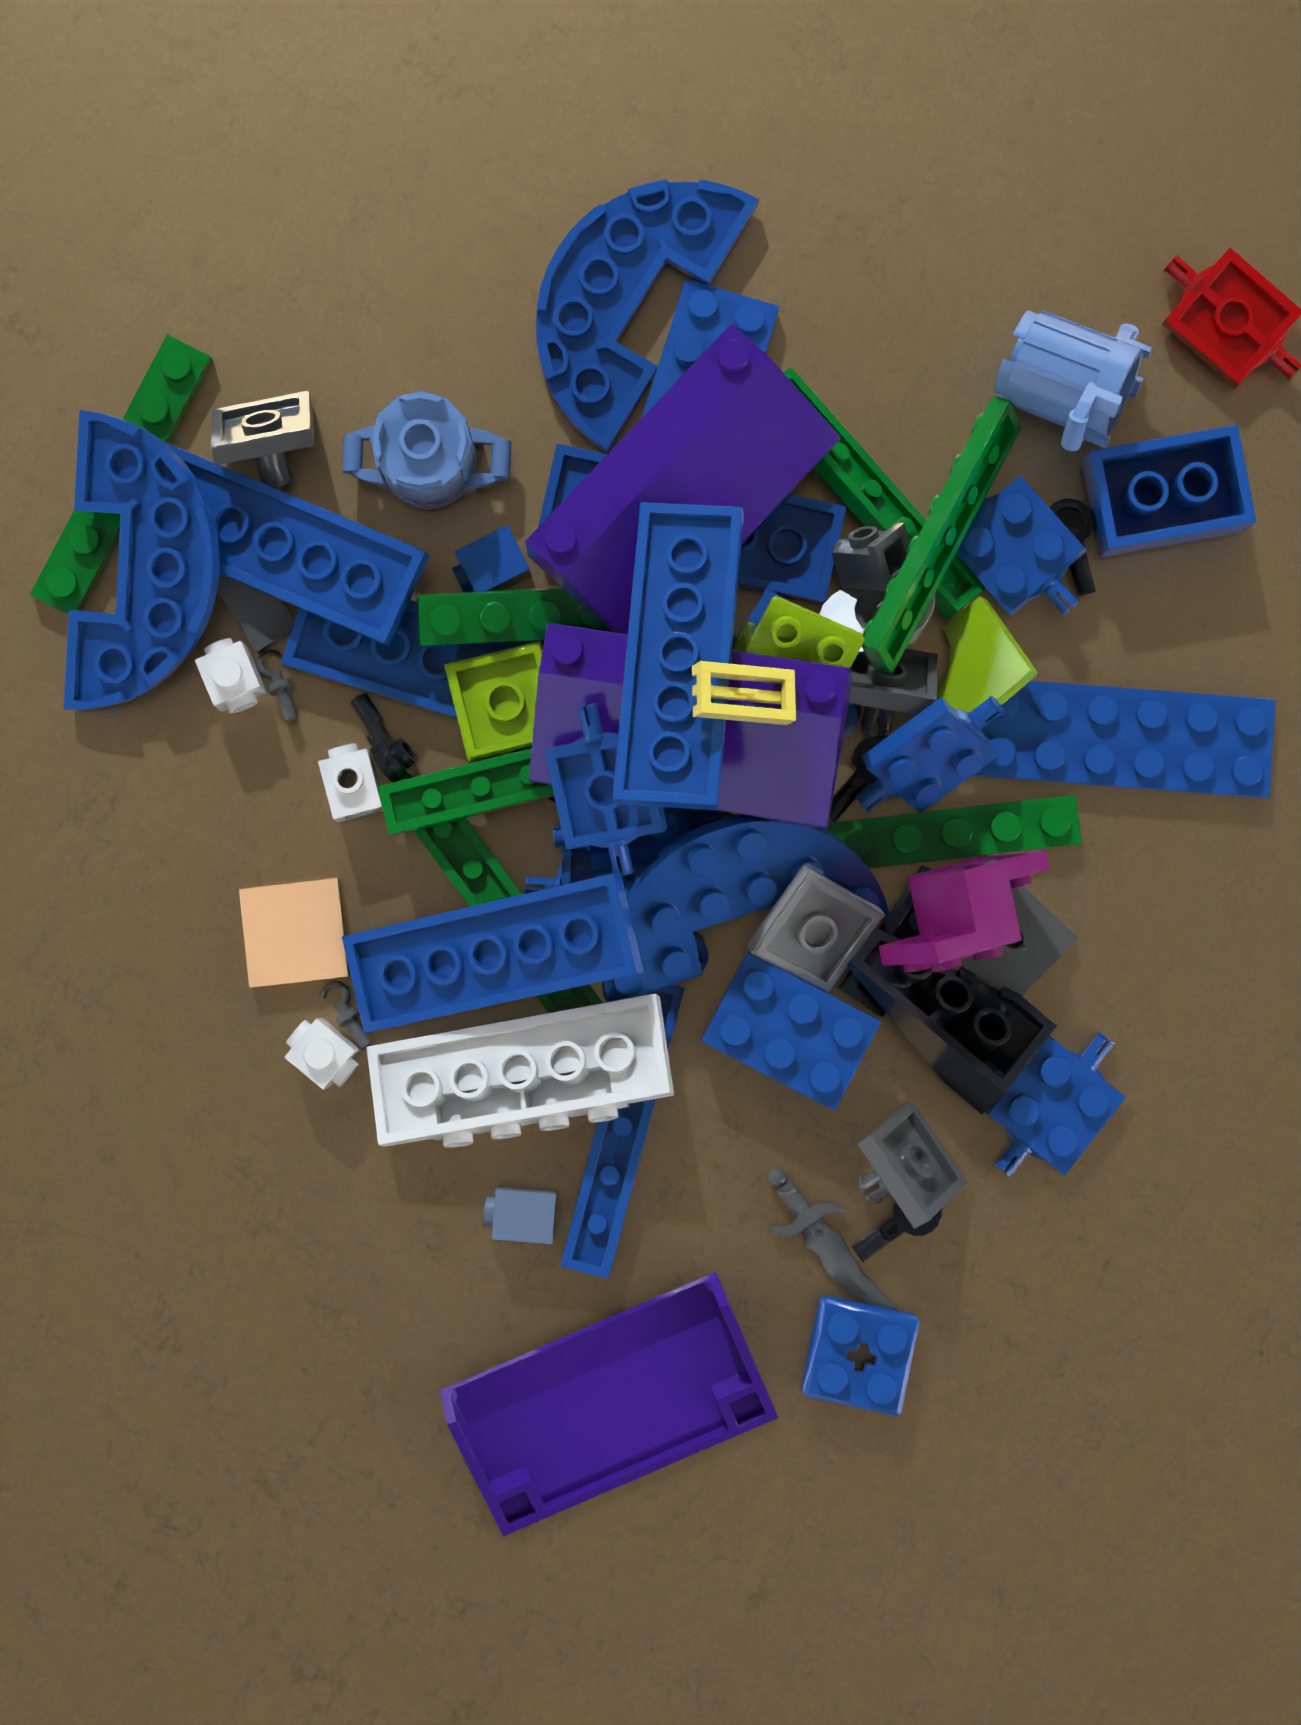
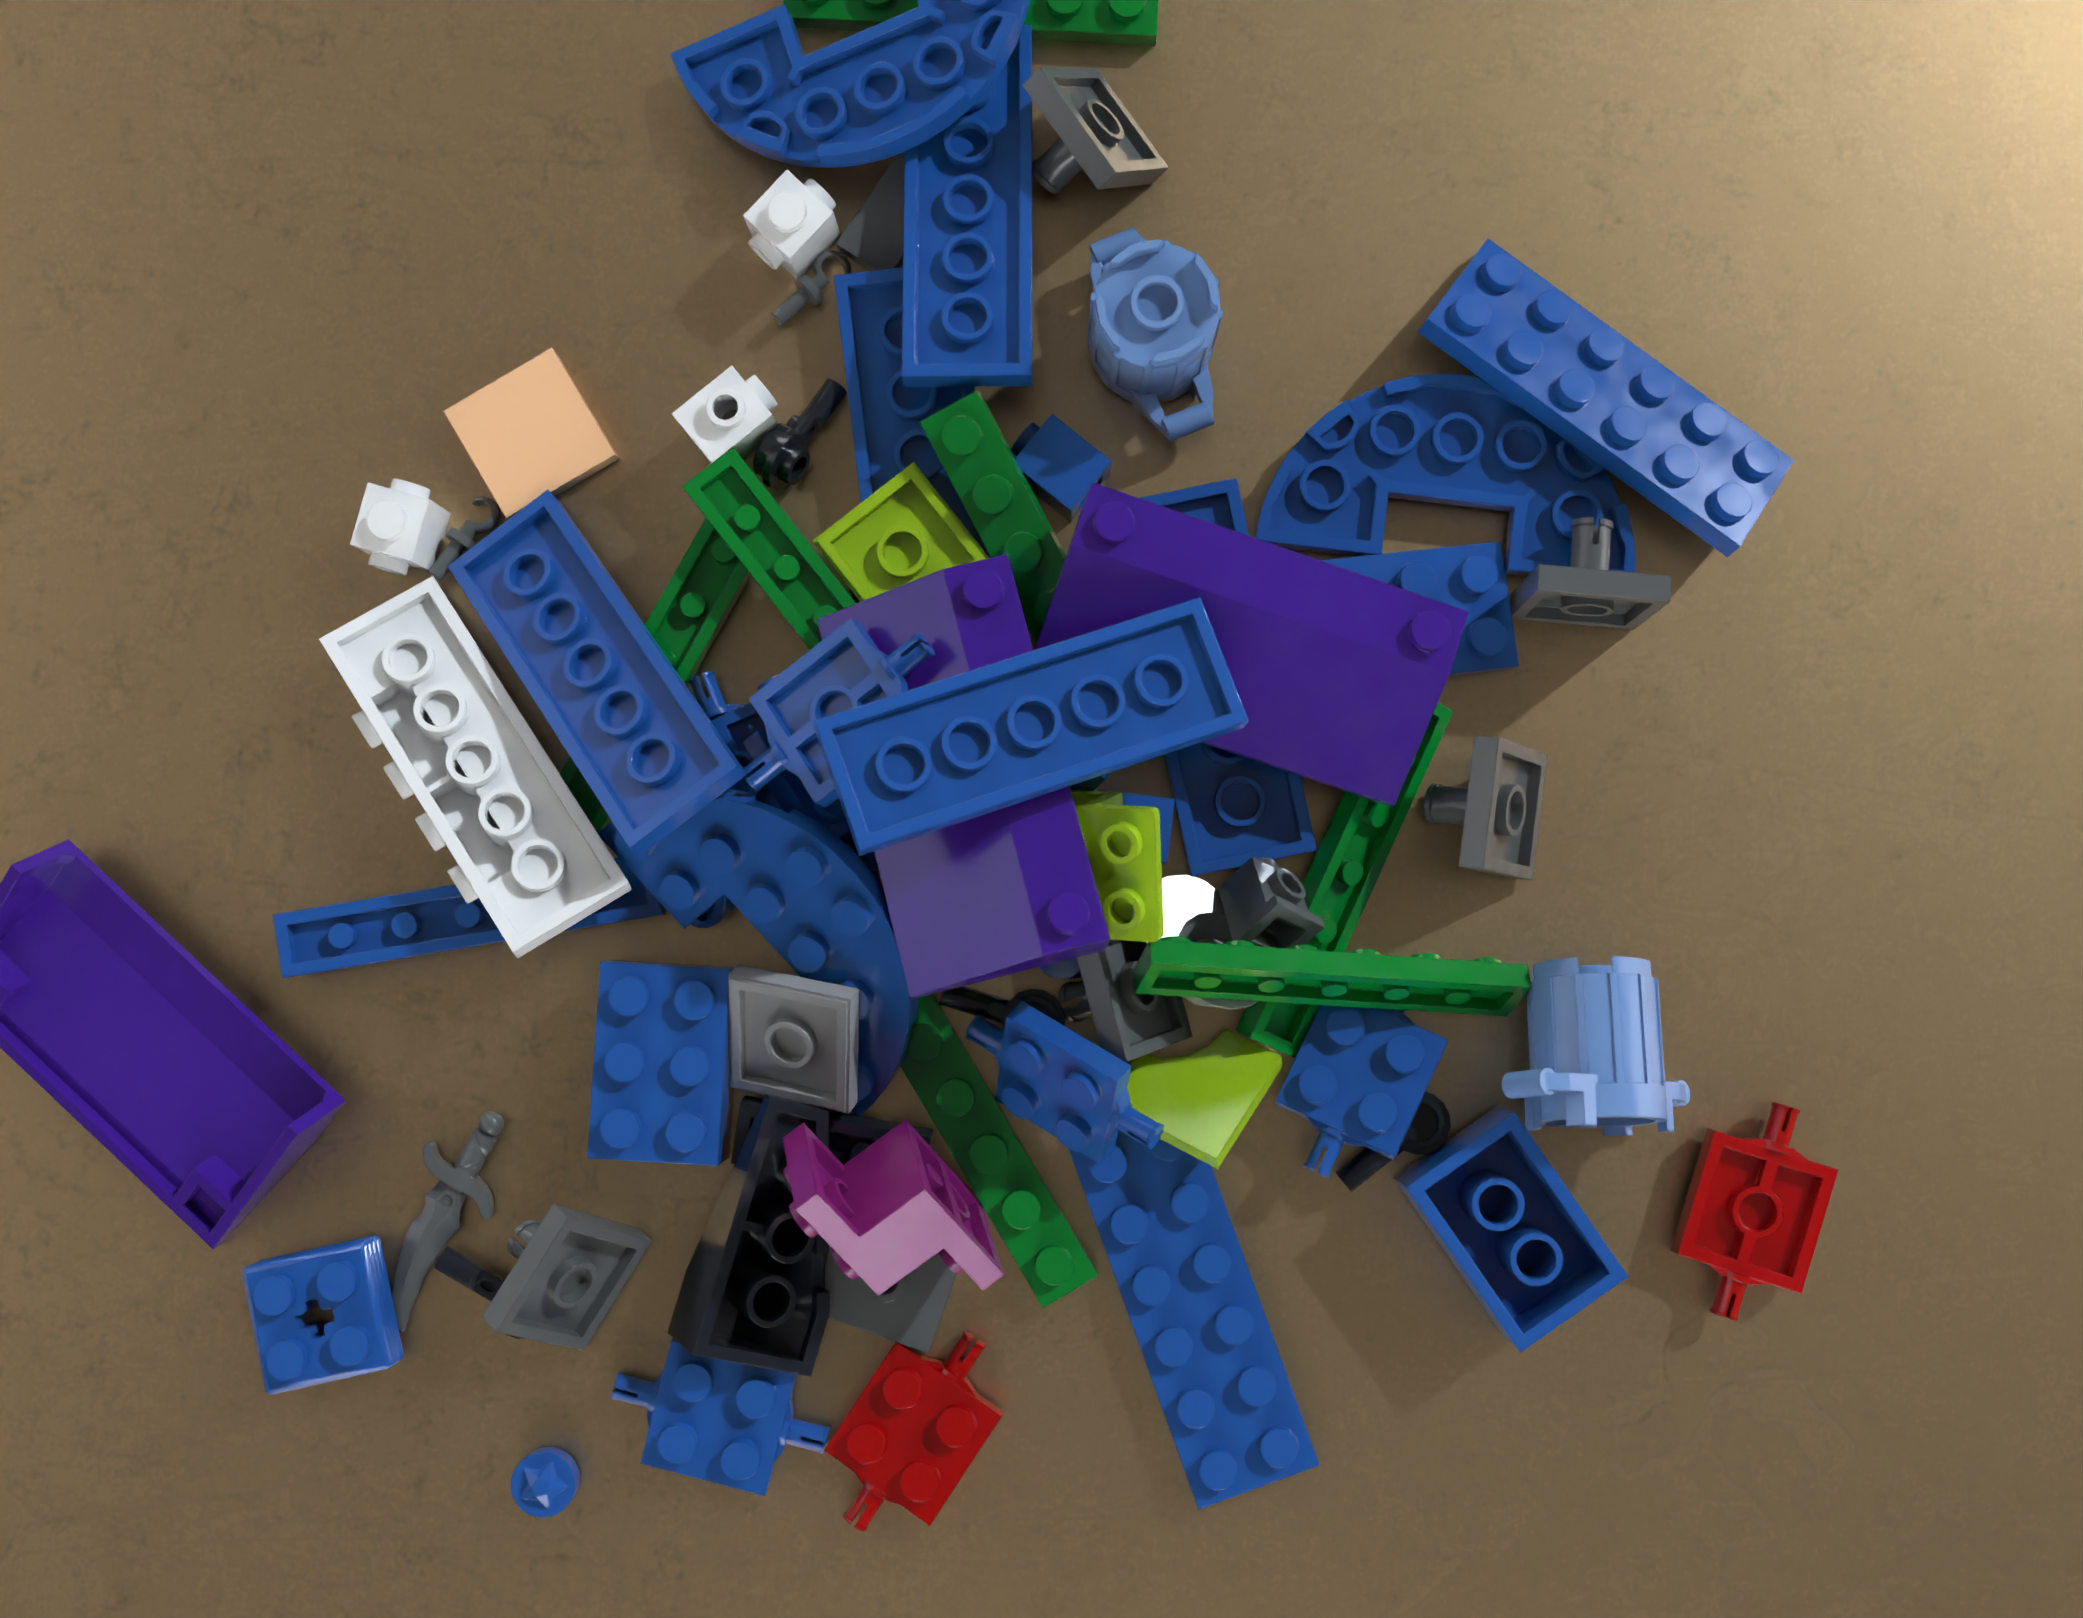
camera: 70 degrees right, 0 degrees up
sand blue brick [483,1186,557,1244] -> none
light yellow tile [692,661,796,725] -> none
none -> blue tile [511,1447,580,1518]
none -> red plate [824,1331,1004,1532]
none -> blue plate [1418,238,1794,558]
none -> dark grey tile [1424,736,1548,881]
none -> dark grey tile [1510,517,1672,630]

